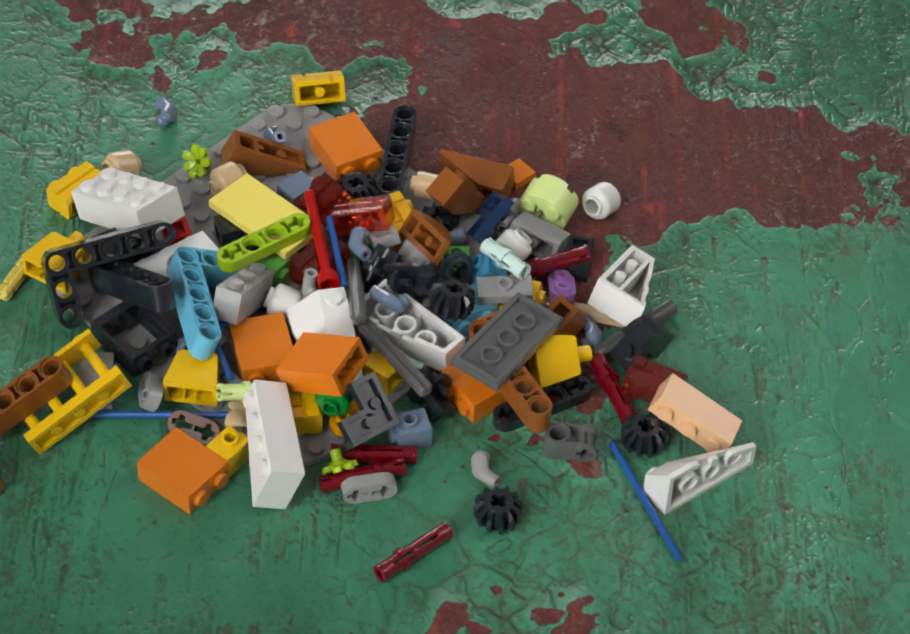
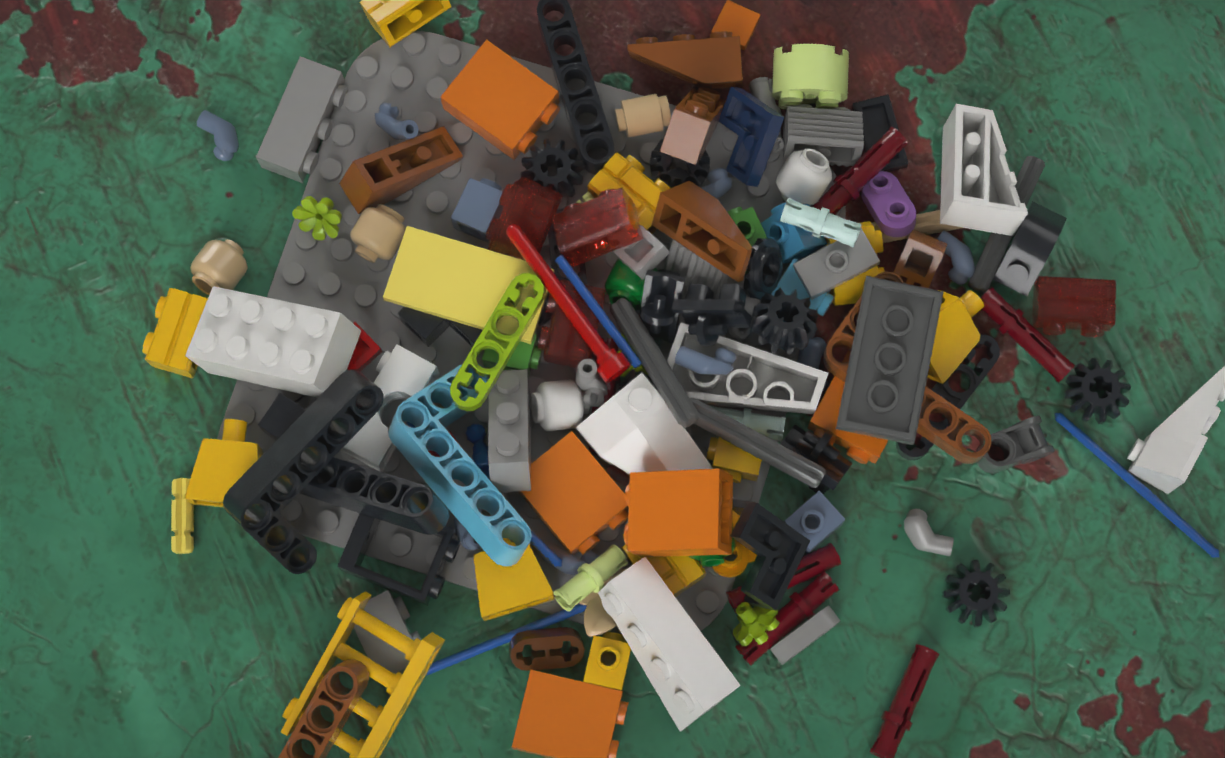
camera: 20 degrees left, 30 degrees up
light grey beam [138,371,163,412] -> none
sand blue arm [348,226,372,261] -> none
white head [582,182,621,220] -> none
light nougat brick [648,373,742,452] -> none
none -> light grey brick [256,56,348,183]

